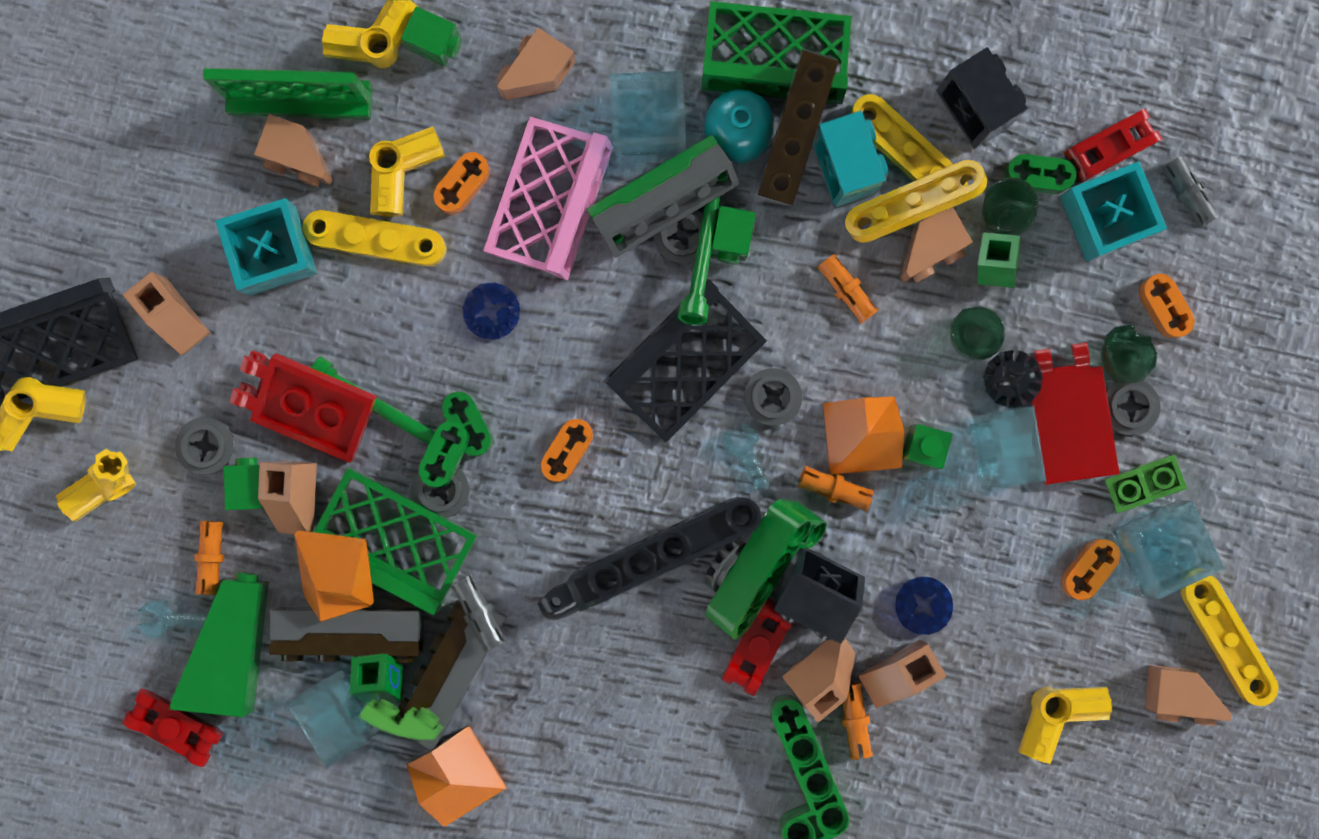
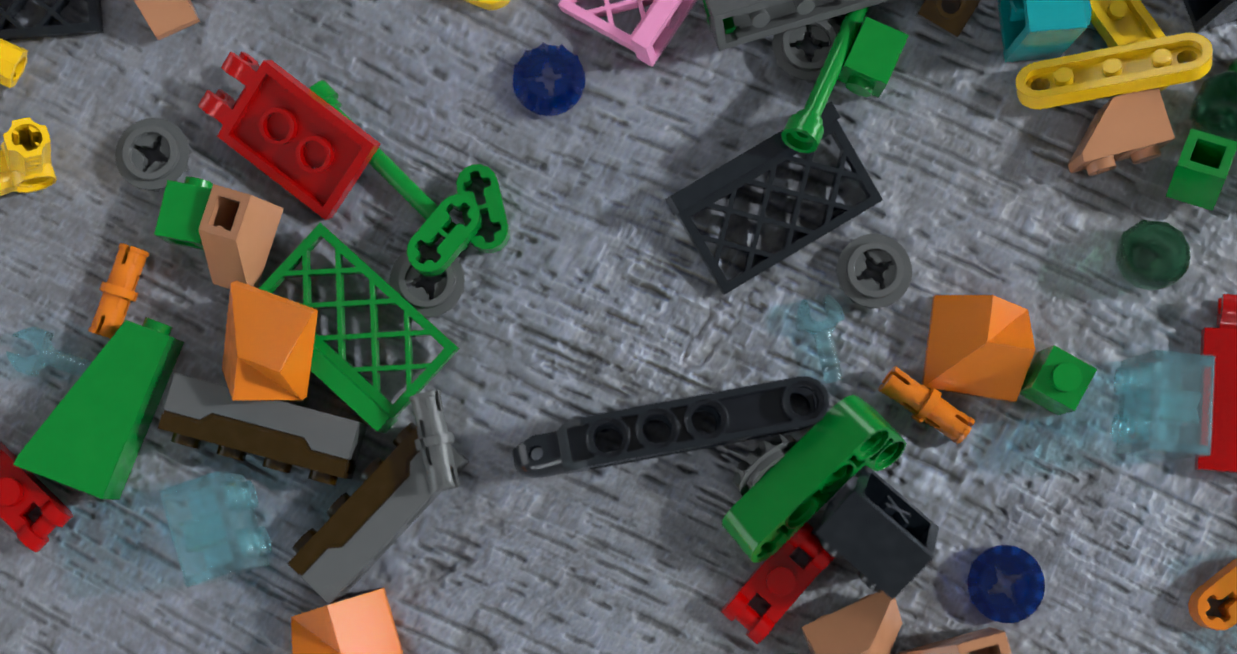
camera: 20 degrees right, 5 degrees down
green brick [350,654,404,704] -> none
bright green slope [359,699,444,740] -> none
orange beam [541,419,593,482] -> none
orange pin [817,253,879,324] -> none
black gear [982,350,1043,408] -> none

